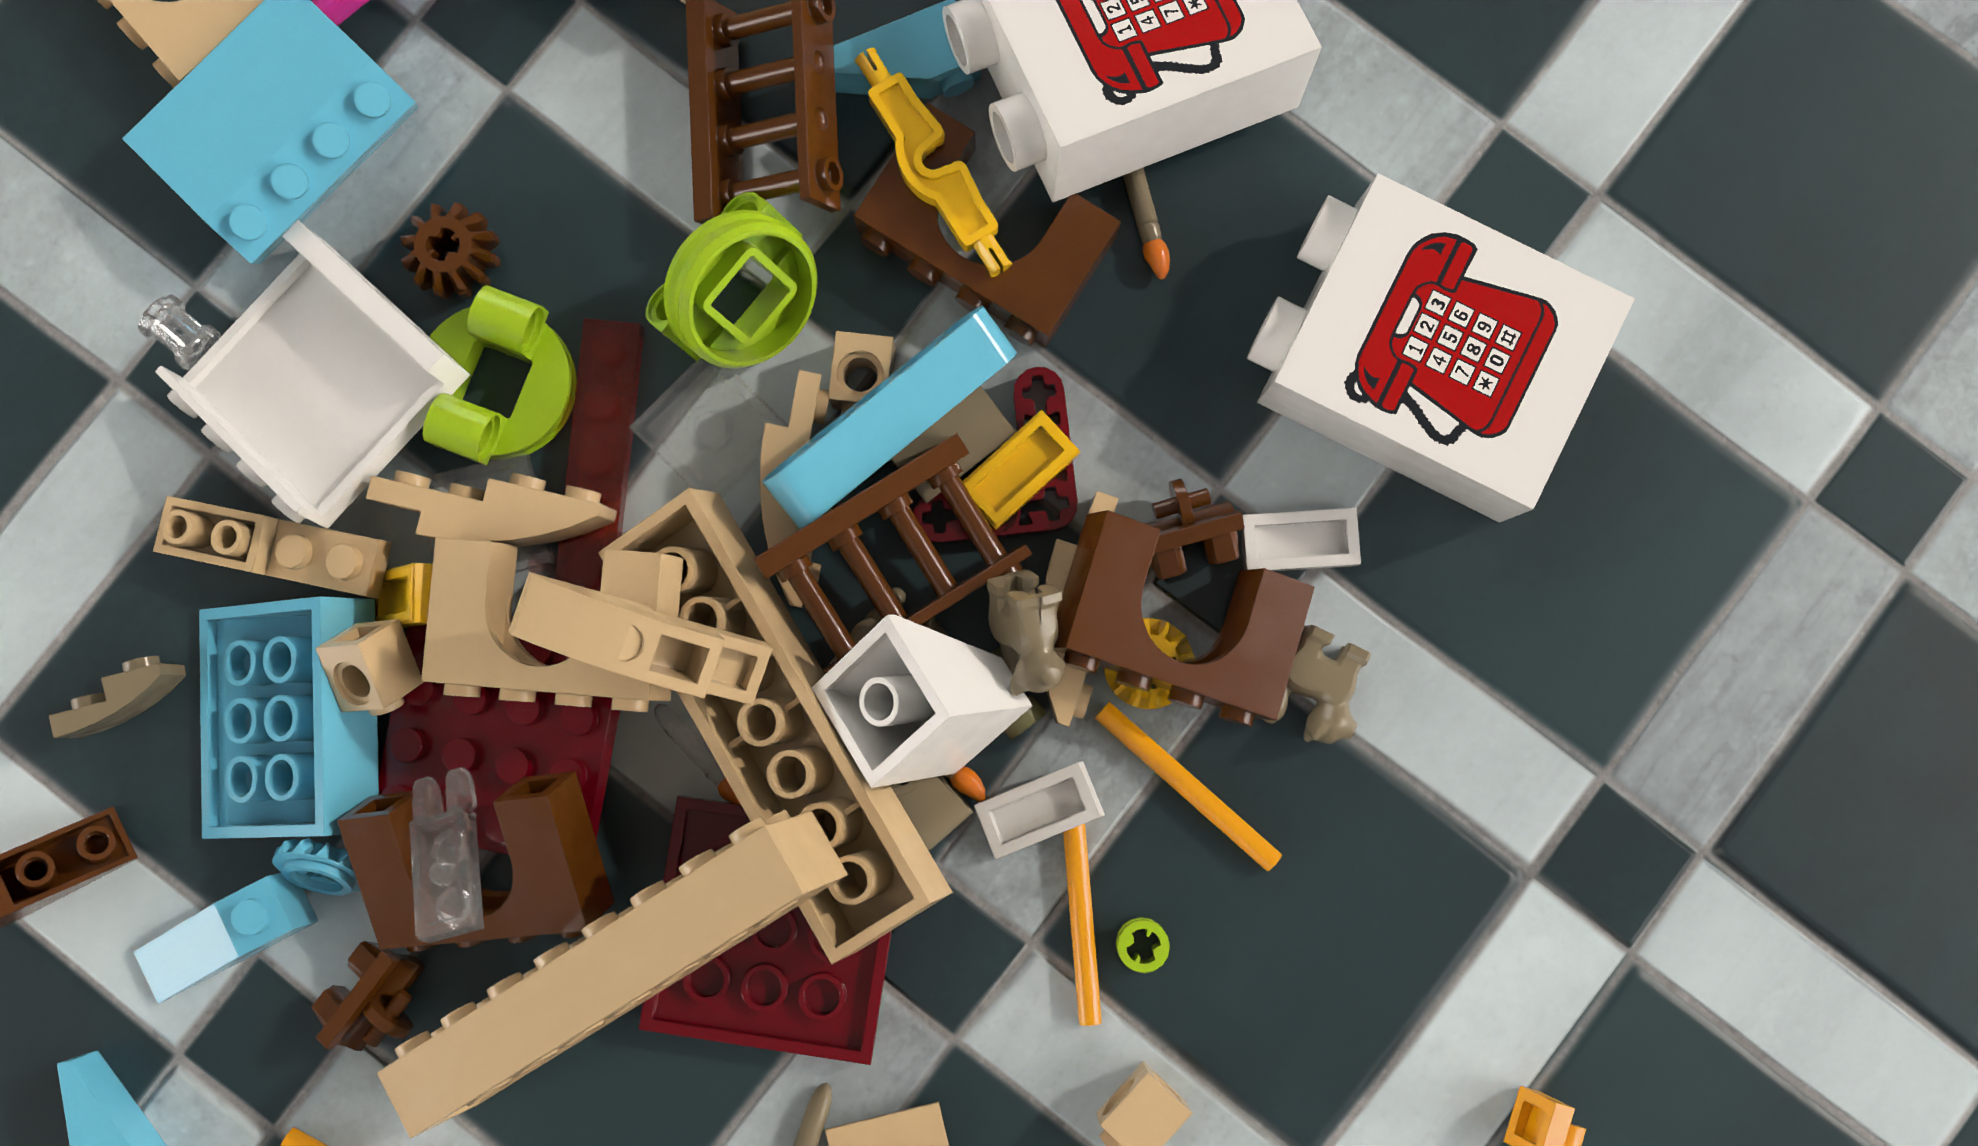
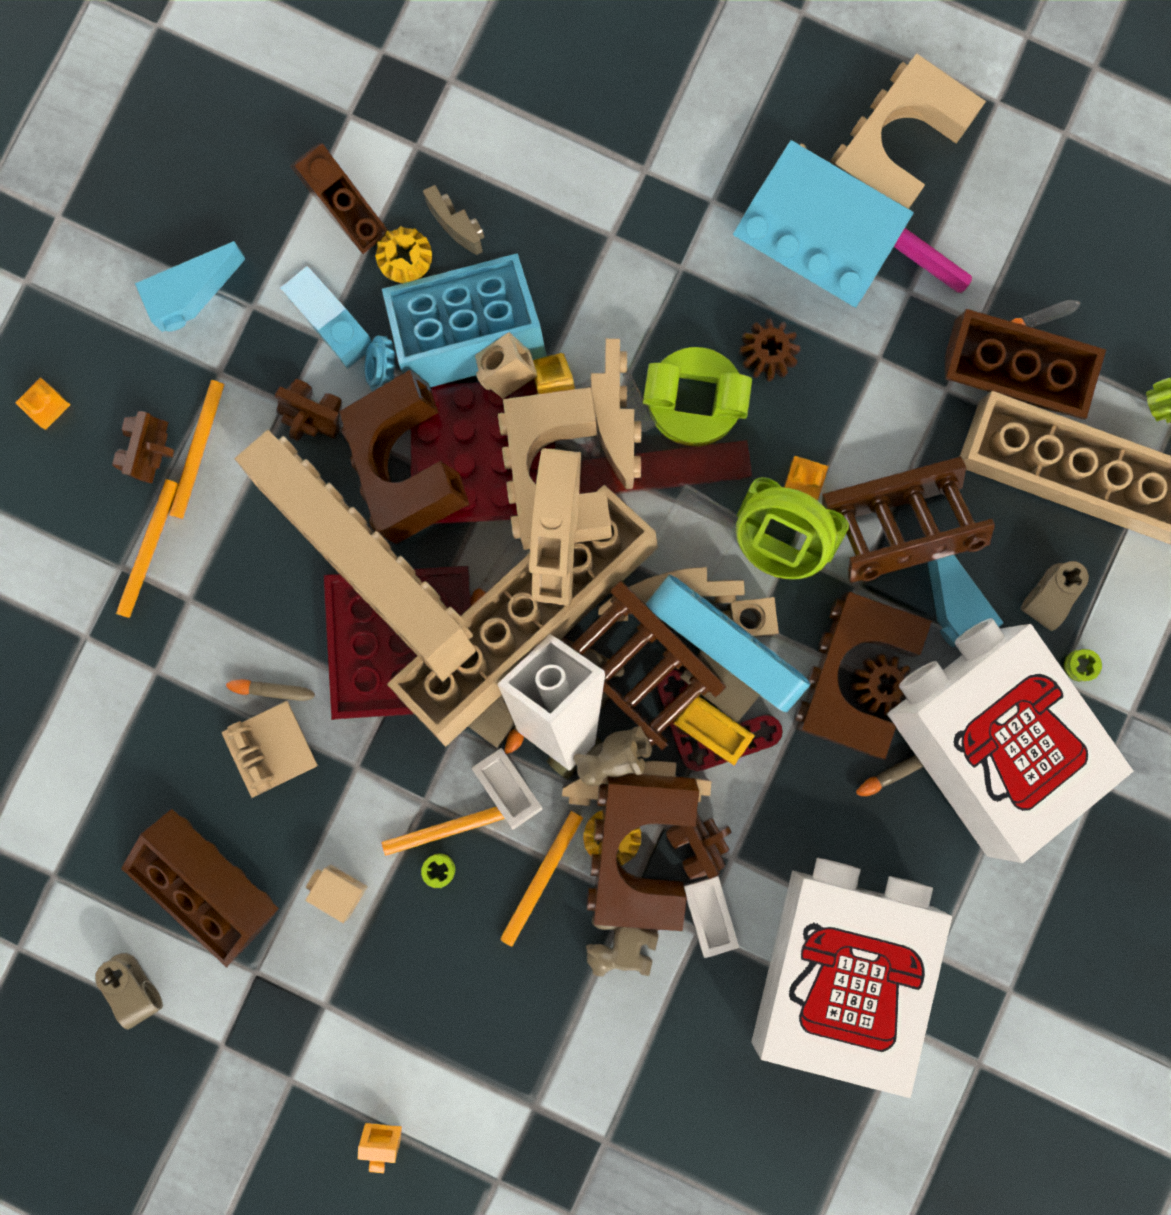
camera: 75 degrees right, 0 degrees up
clear bush [138,294,221,370] -> none
tan slope [153,496,392,599] -> none
white panel [155,220,470,529] -> none
clear hinge [409,767,484,943] -> none
yellow piece [854,47,1012,277] -> none
none -> yellow gear [375,226,432,283]
none -> light orange tile [784,456,829,501]
none -> reddish brown gear [851,654,911,716]

